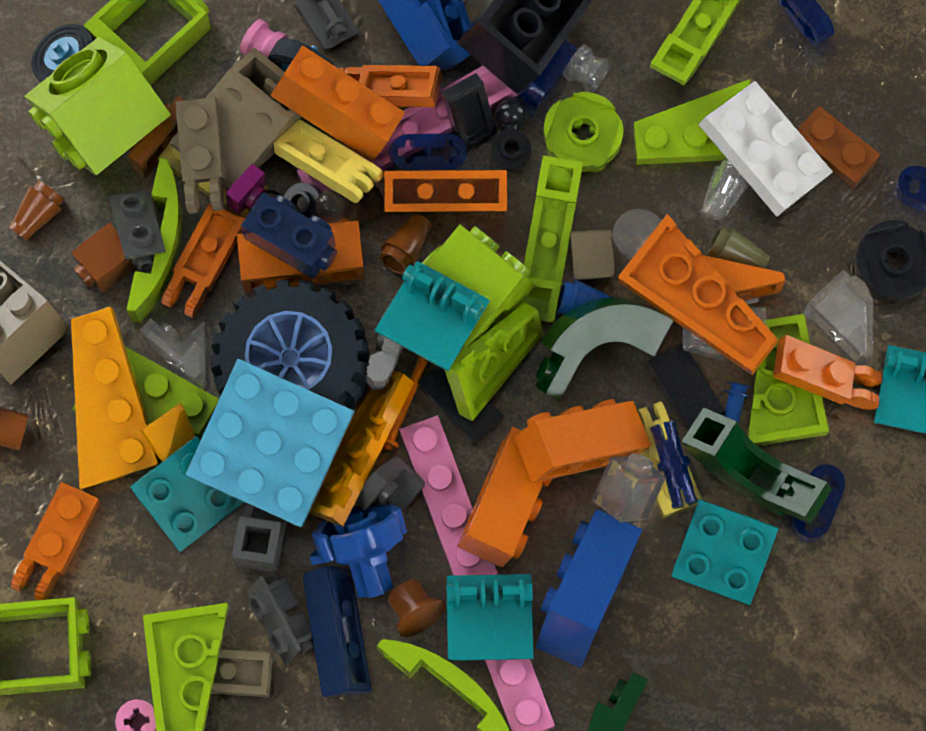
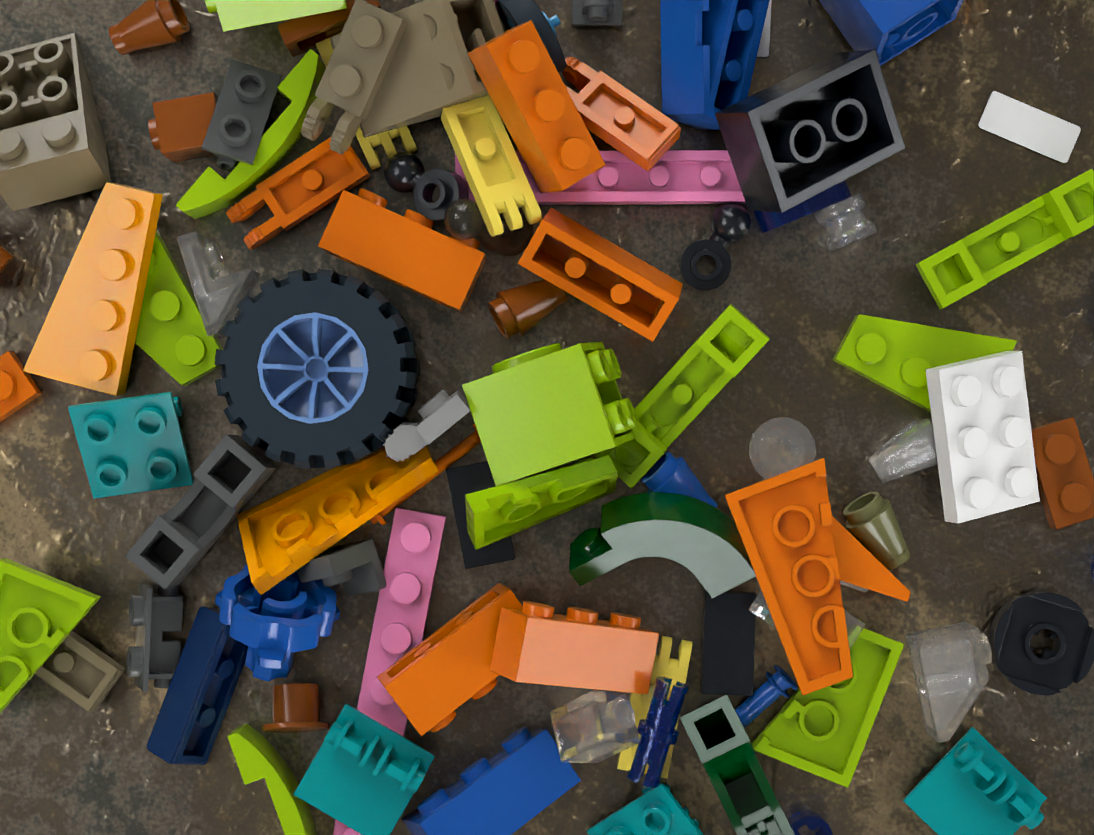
camera: 30 degrees right, 15 degrees up
light orange slope [140,403,195,462] -> none
medium azure plate [185,359,355,527] -> none
magenta plate [226,163,266,215] -> none
dark blue brick [241,192,337,279] -> none
teal hinge [374,261,490,371] -> none
clear blue beam [388,134,467,170] -> none
black tile [441,73,497,151] -> none
lime plate [543,92,624,172] -> none
dark tan slope [570,229,615,280] -> none
orange hinge [773,335,882,410] -> none

